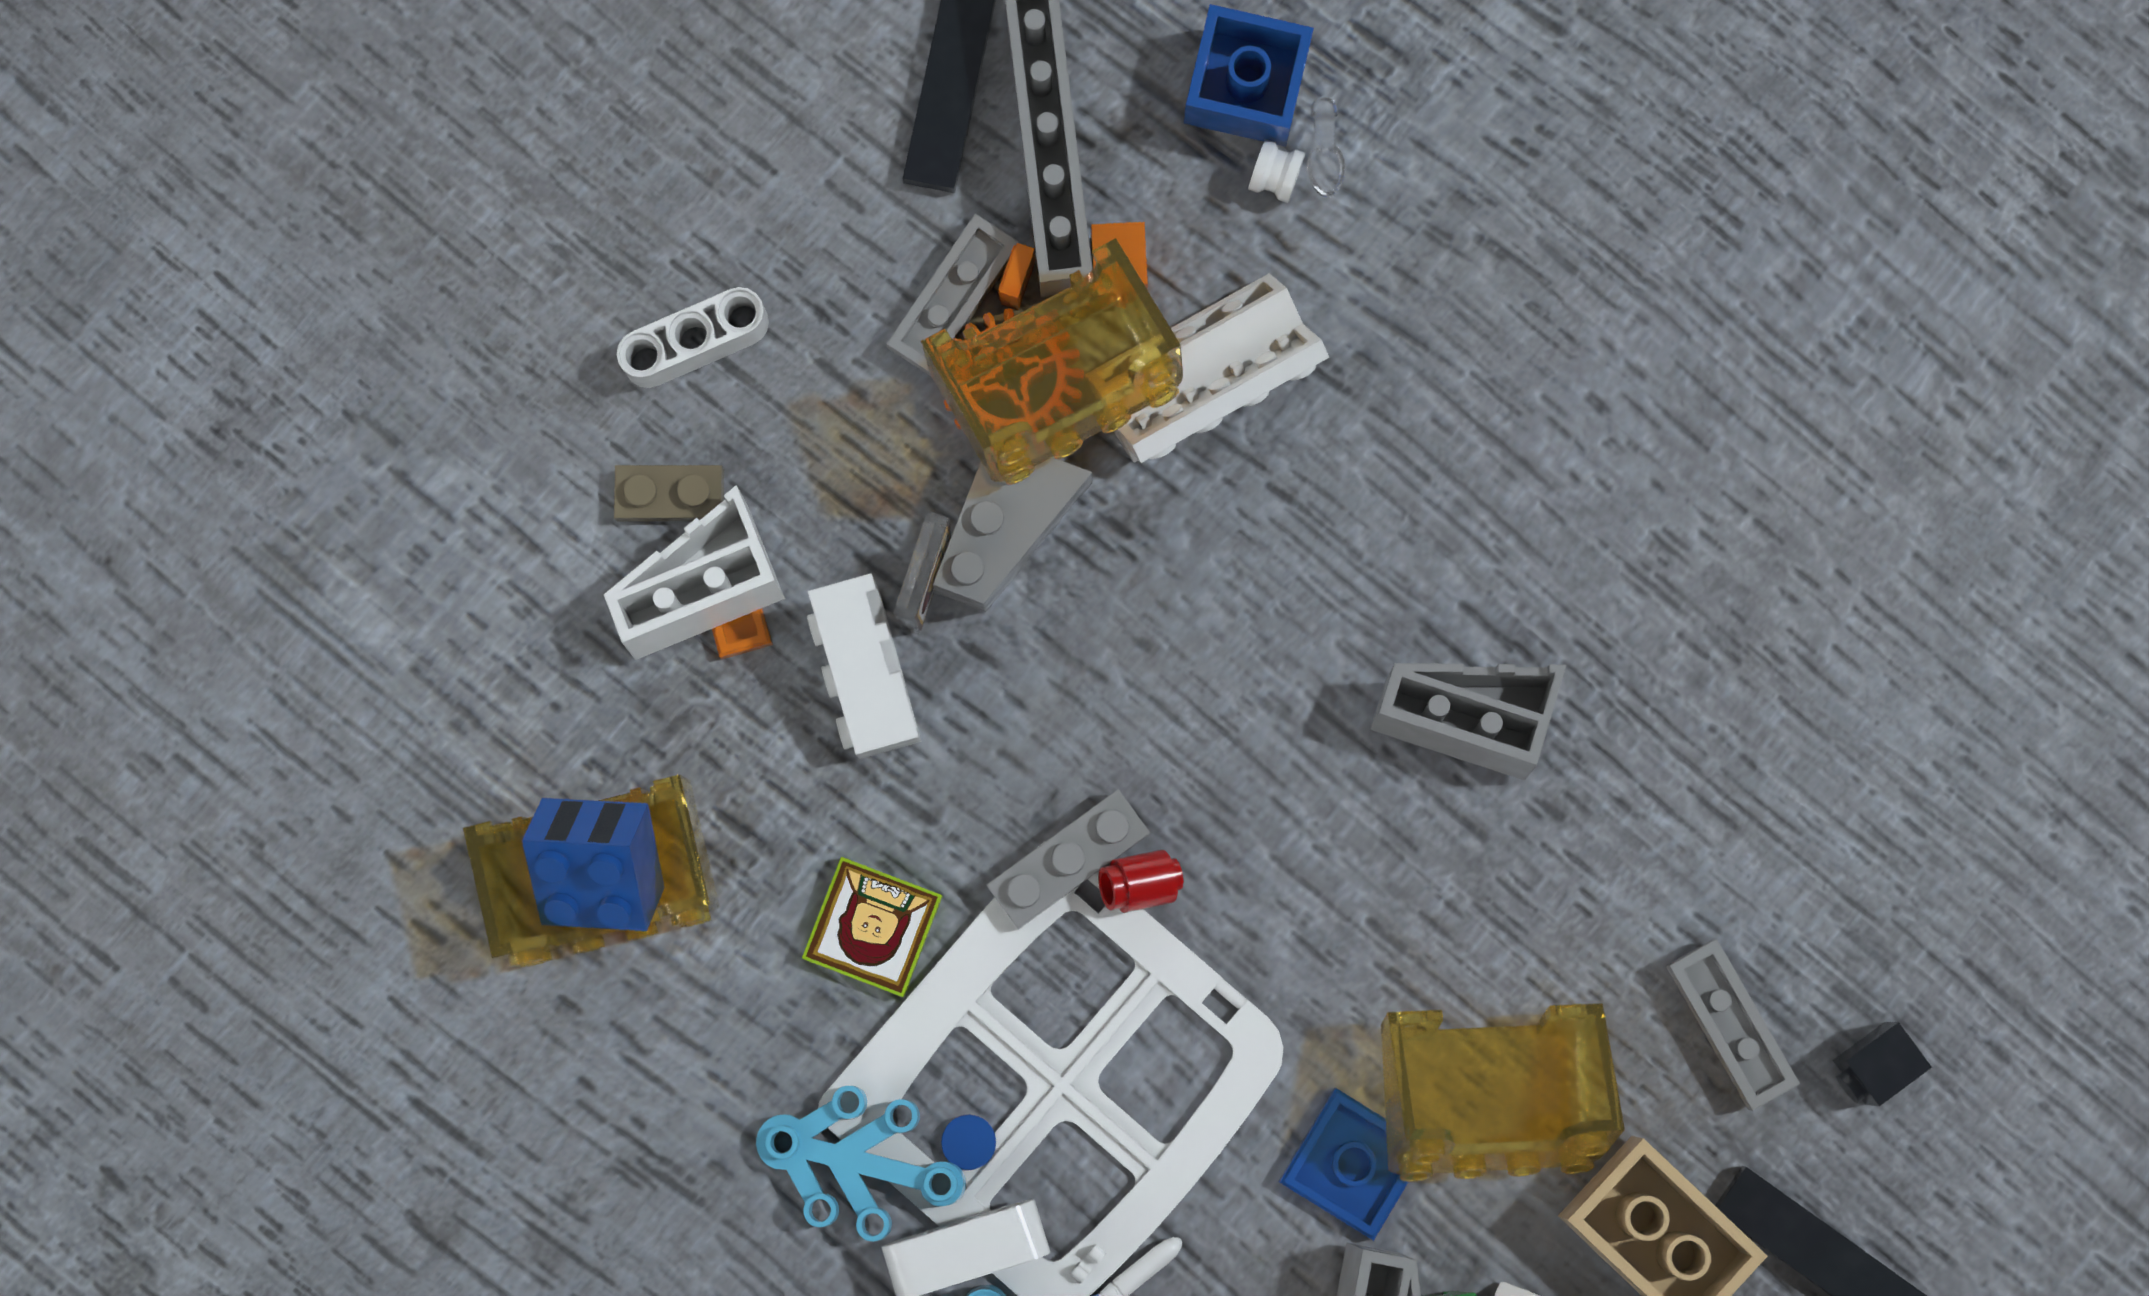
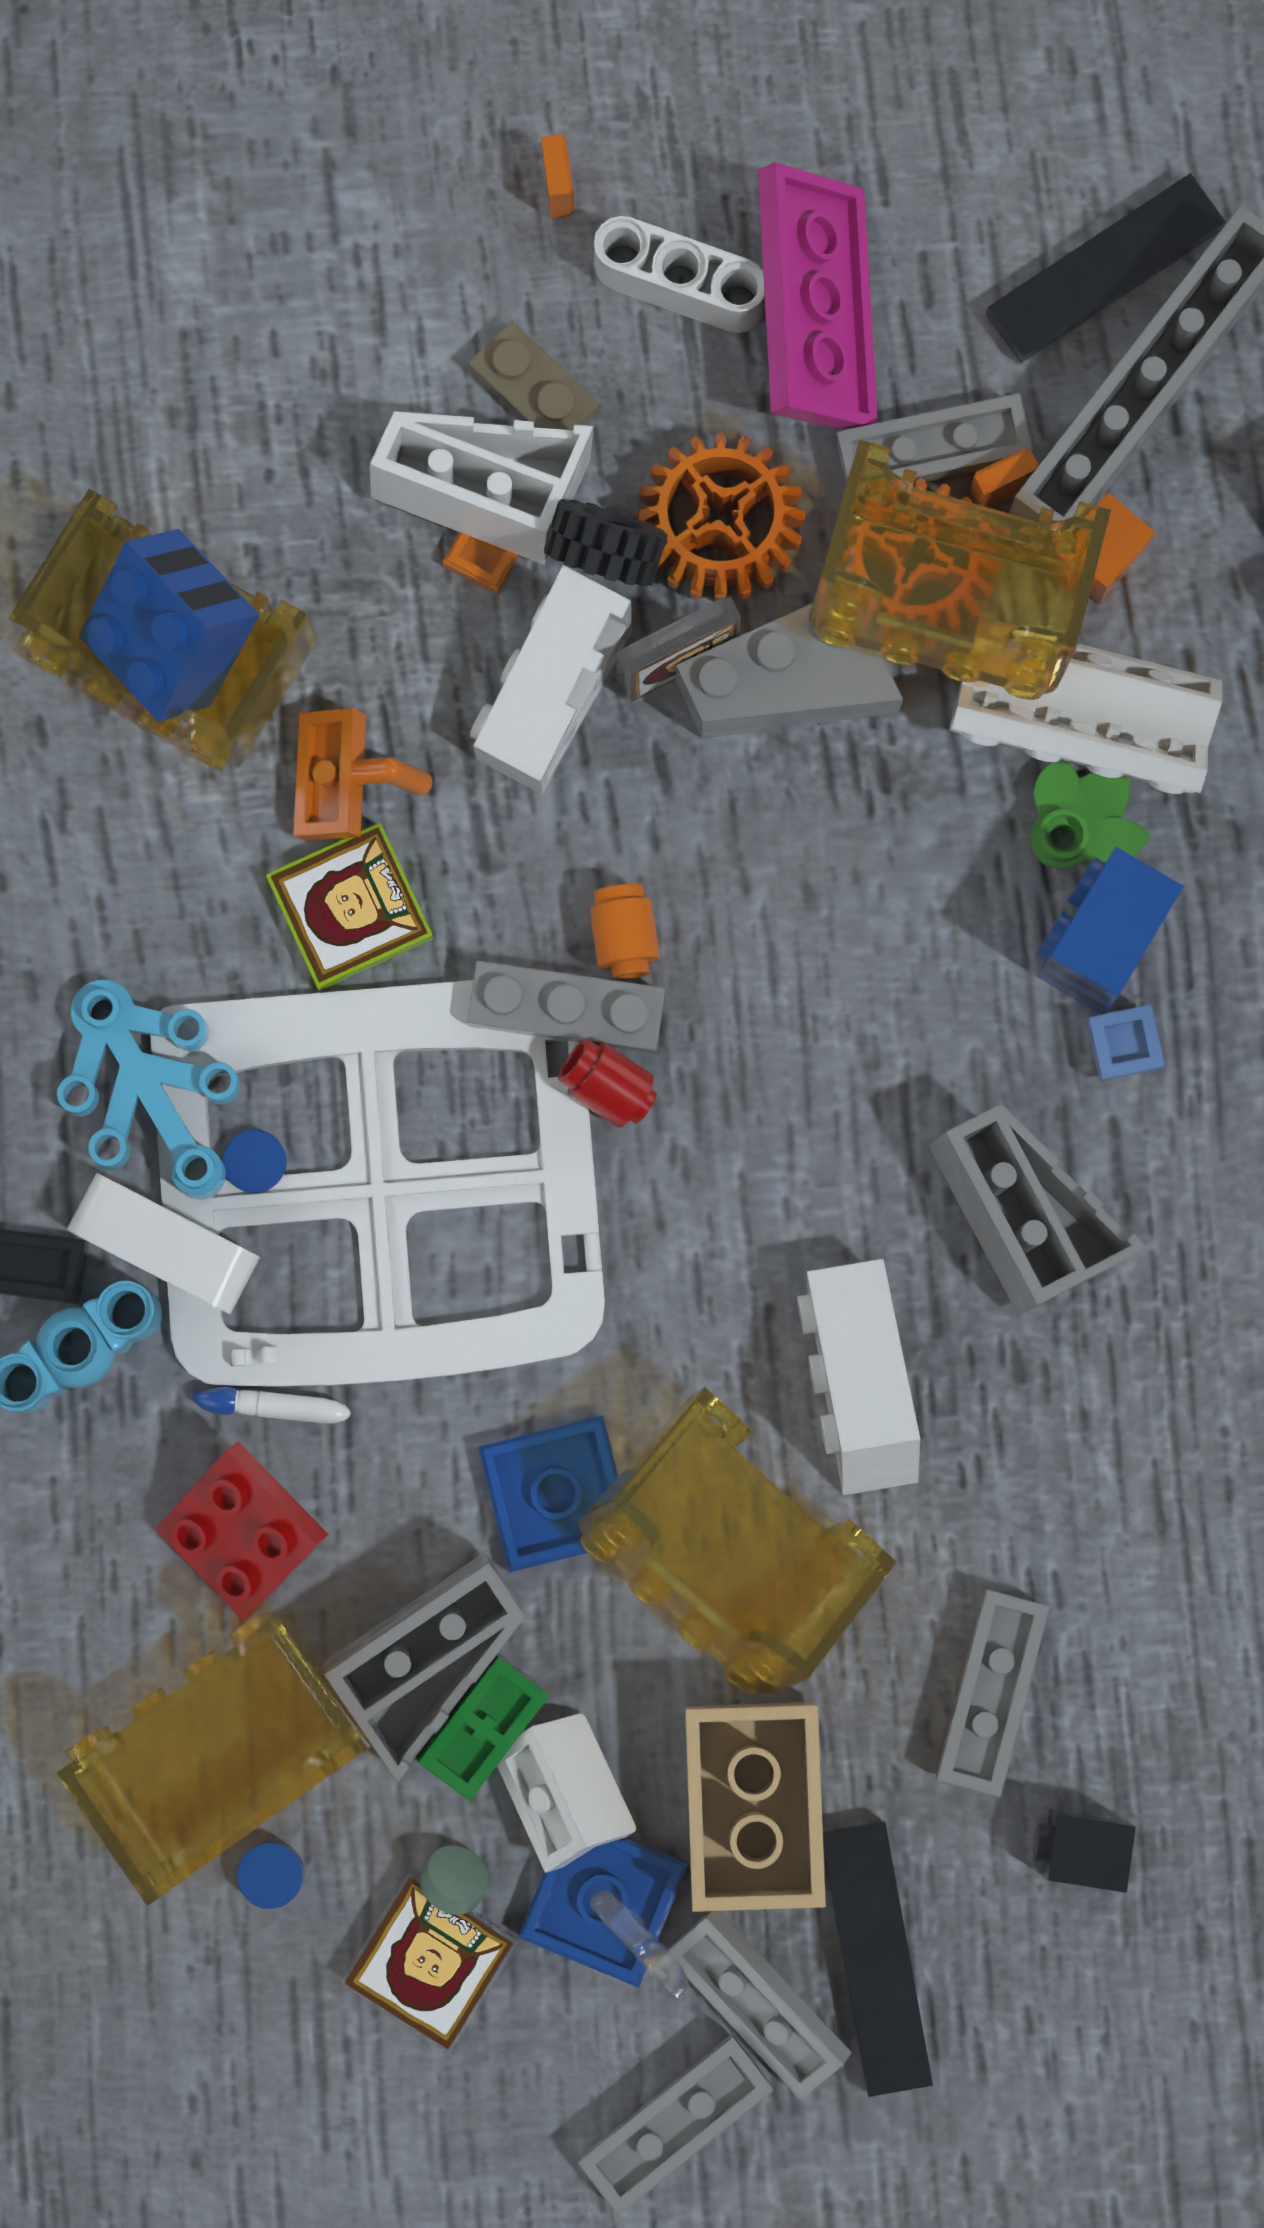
camera: 45 degrees right, 0 degrees up
none -> orange plate [293,708,432,841]
none -> orange tile [541,134,575,219]
none -> black tyre [544,499,668,586]
none -> orange brick [589,883,661,980]
none -> orange gear [636,431,805,603]
none -> dark pink plate [758,162,878,430]
none -> white wedge [797,1259,920,1495]
none -> bright green plate [1030,760,1150,869]
none -> blue brick [1036,846,1184,1015]
none -> medium blue plate [1086,1005,1165,1082]

